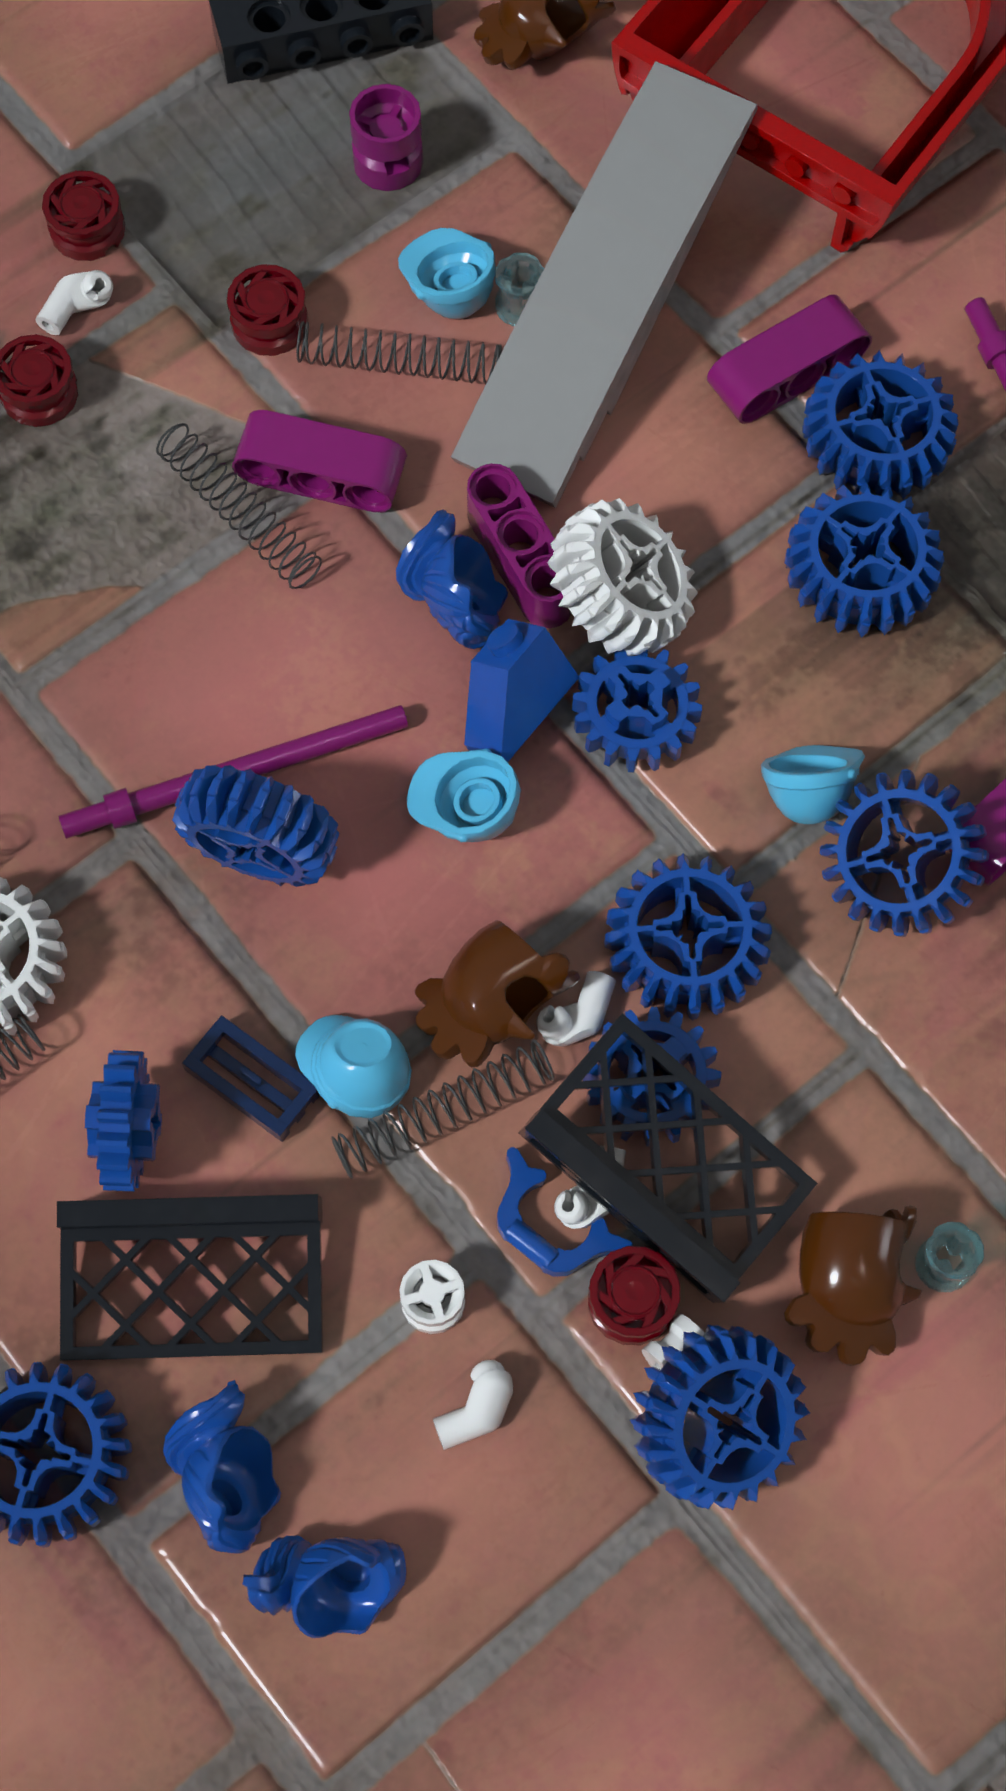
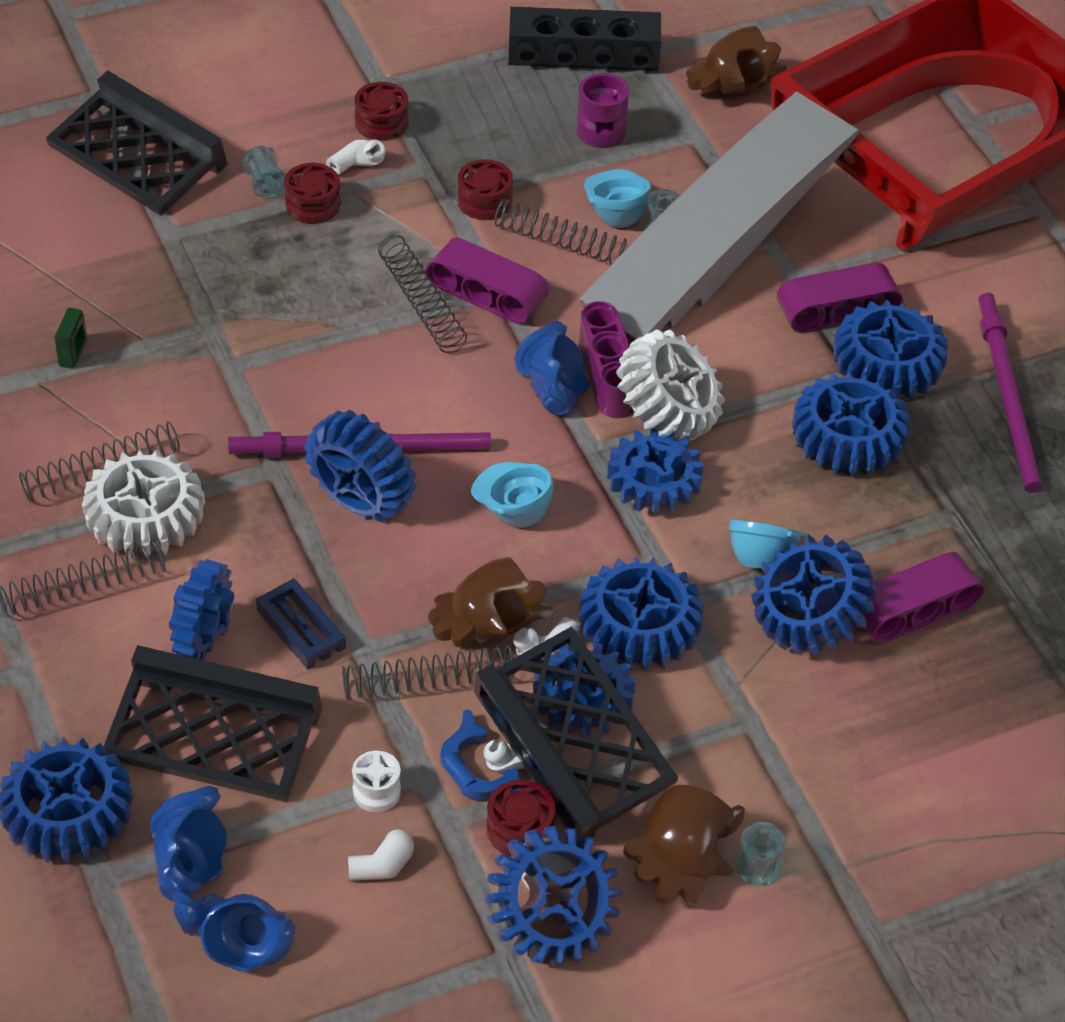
camera: 15 degrees right, 20 degrees down
medium azure hat [295,1015,412,1118] -> none
blue slope [464,619,579,762] -> none

